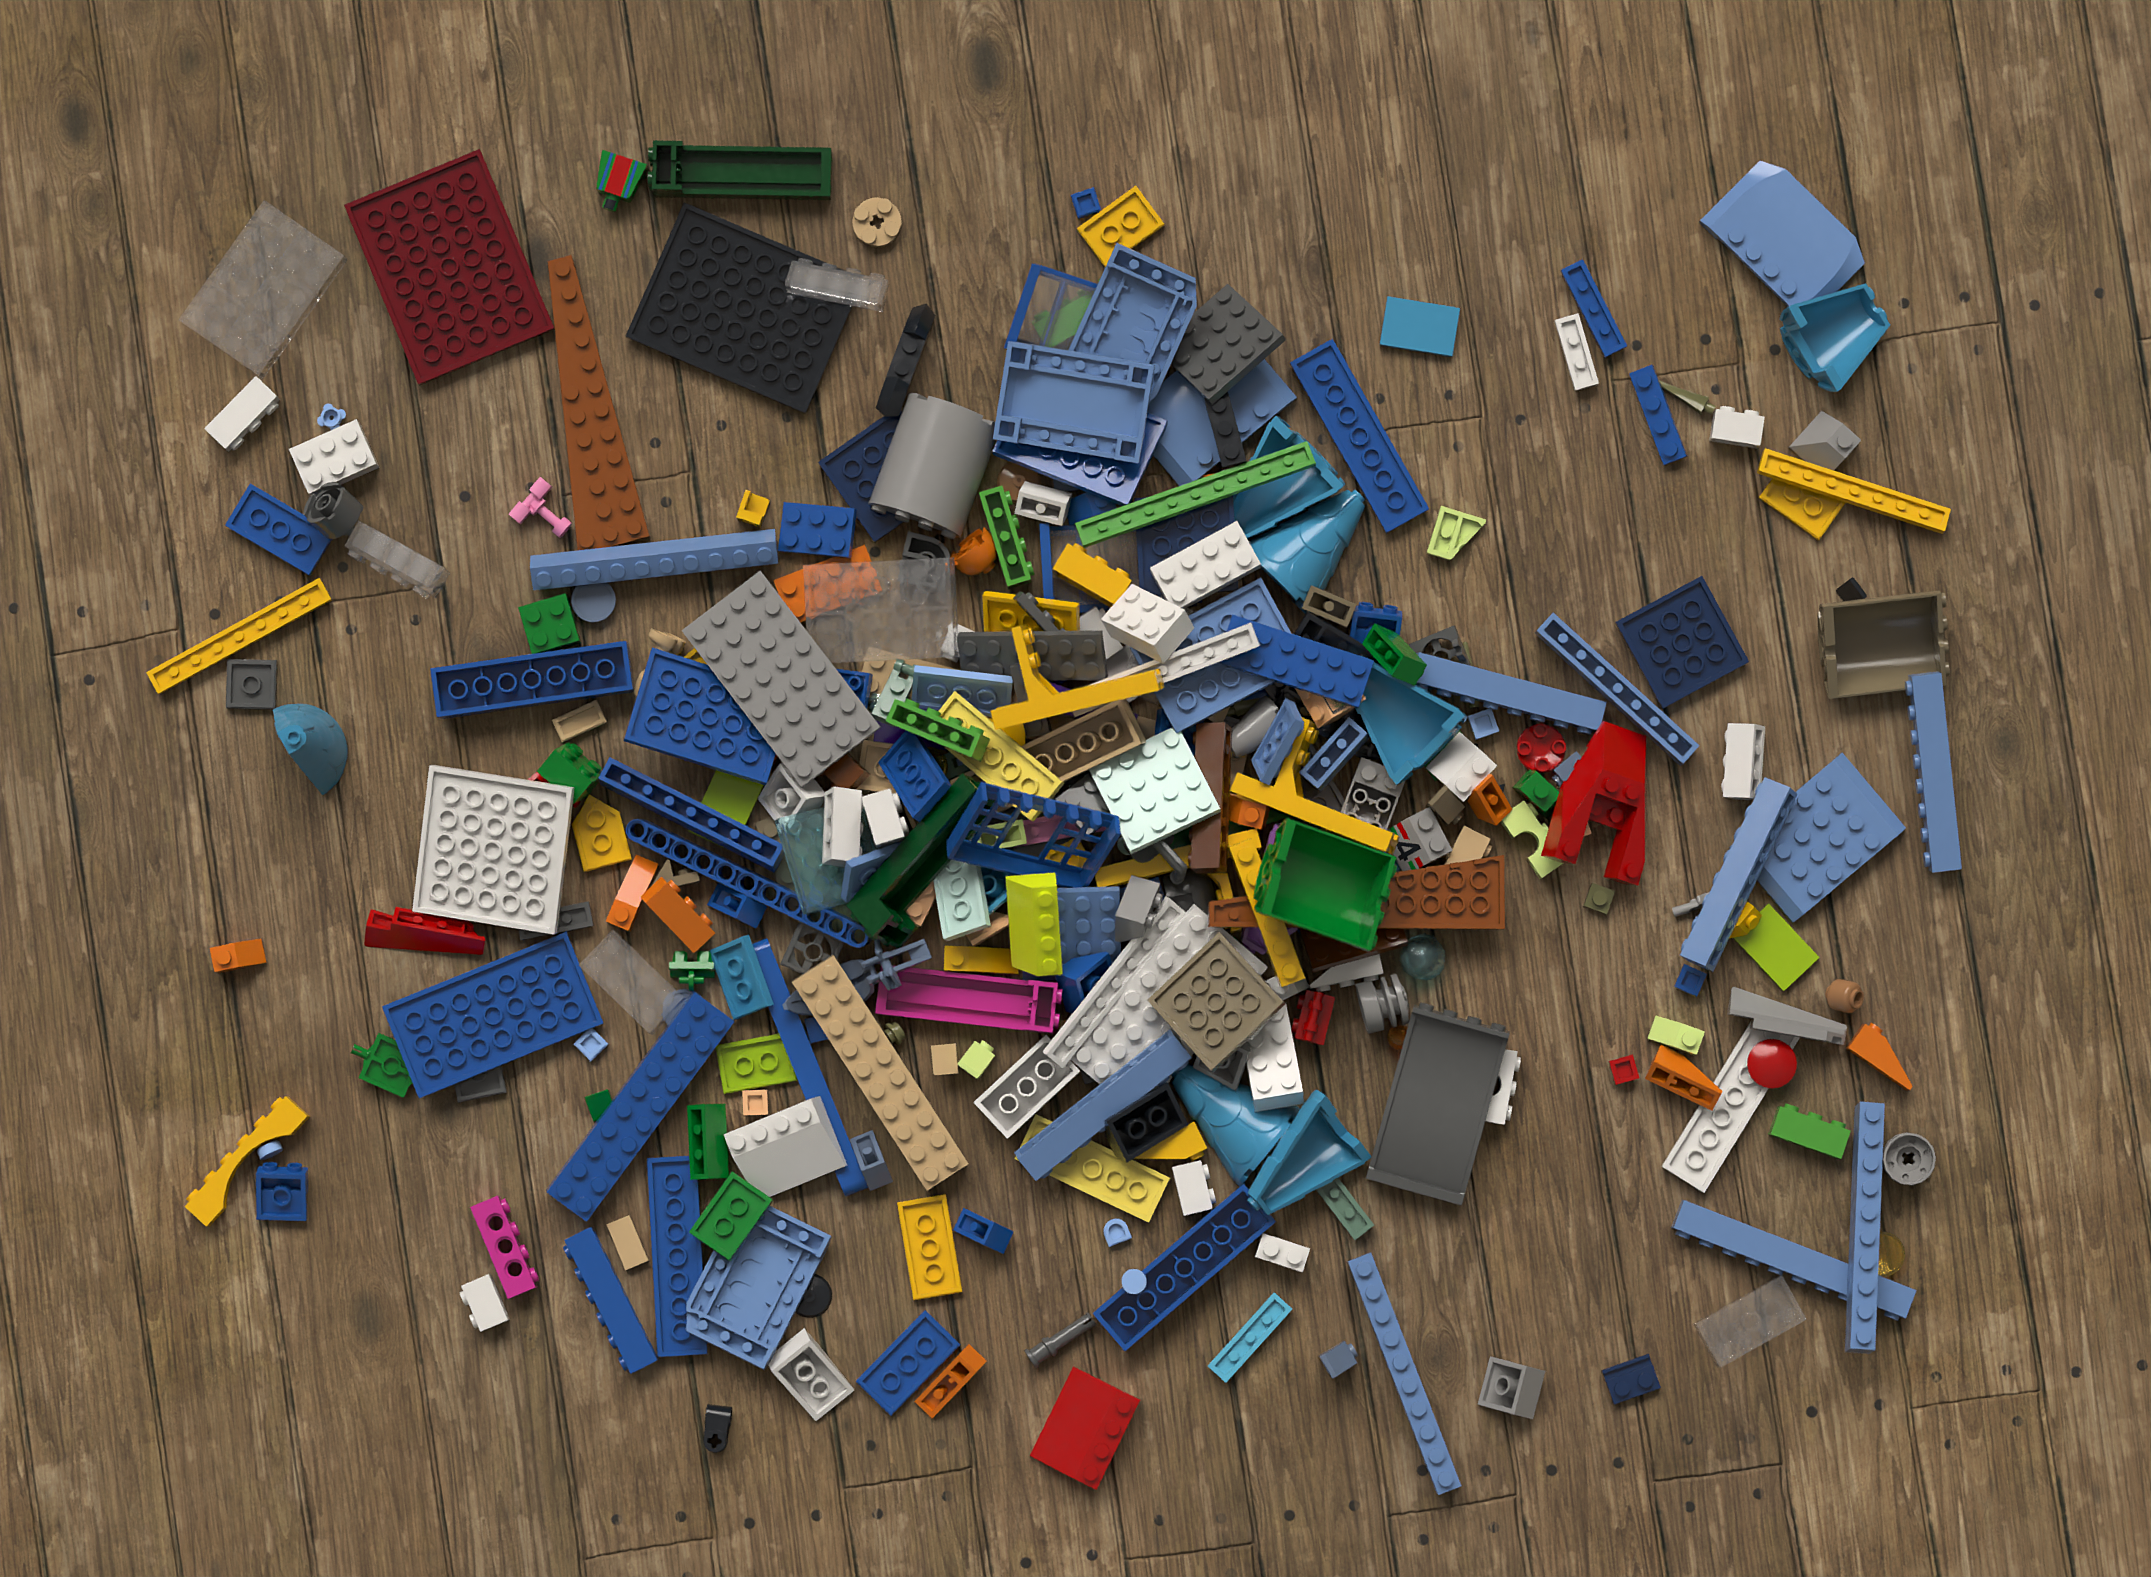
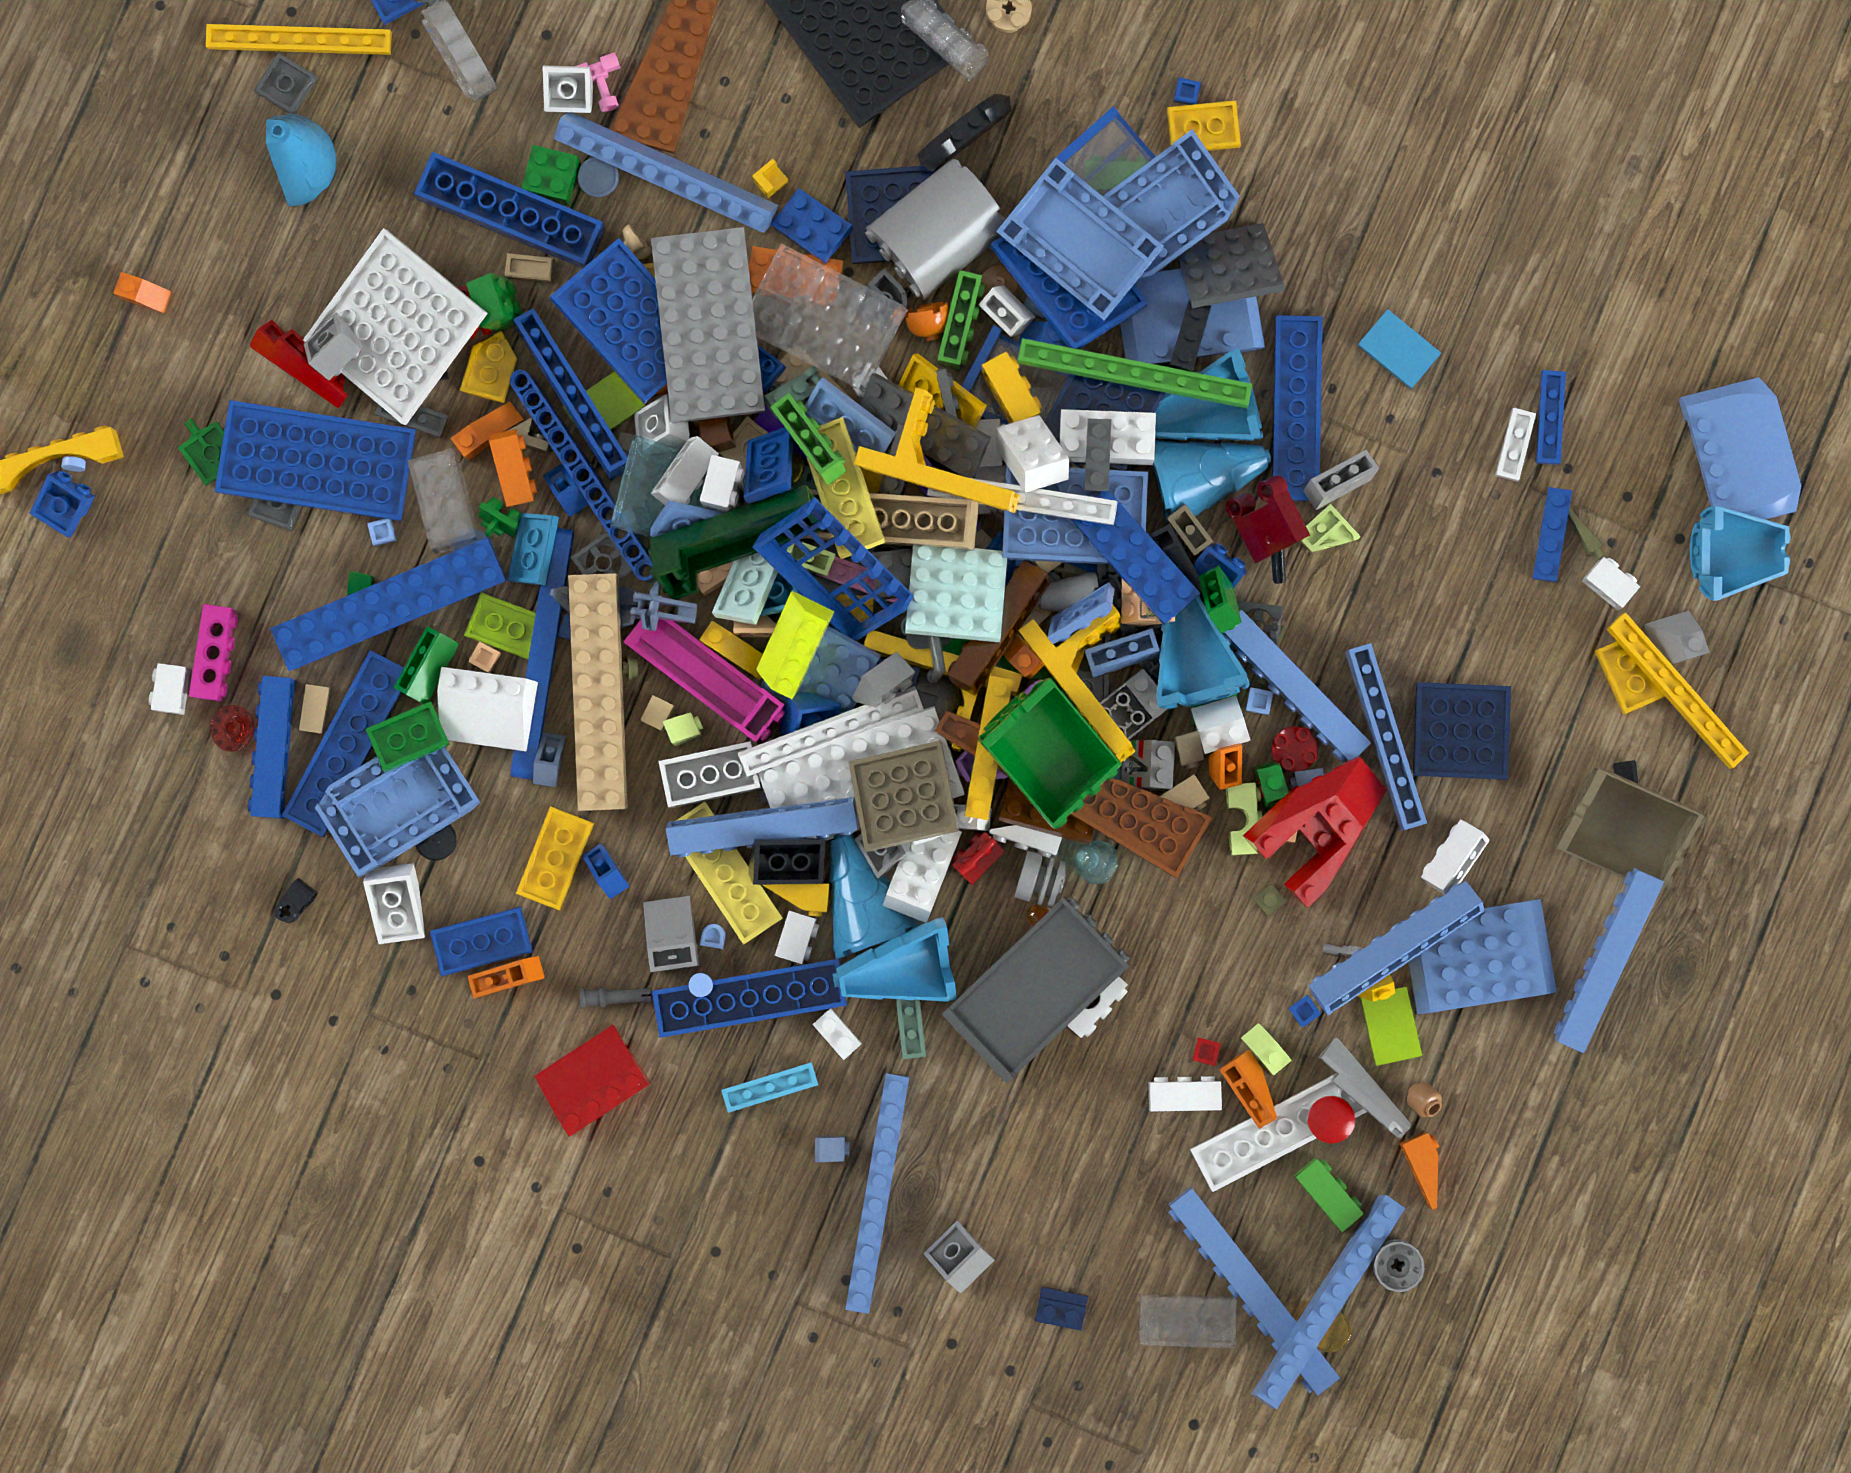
camera: 35 degrees right, 0 degrees up
none -> clear red dish [211,705,254,752]
none -> light grey slope [304,313,361,380]
none -> white slope [543,66,593,113]
none -> light grey slope [643,896,699,972]
none -> dark grey plate [1084,418,1112,491]
none -> white brick [1148,1076,1222,1111]
none -> dark red piece [1225,475,1310,584]
none -> light grey brick [1303,450,1379,510]

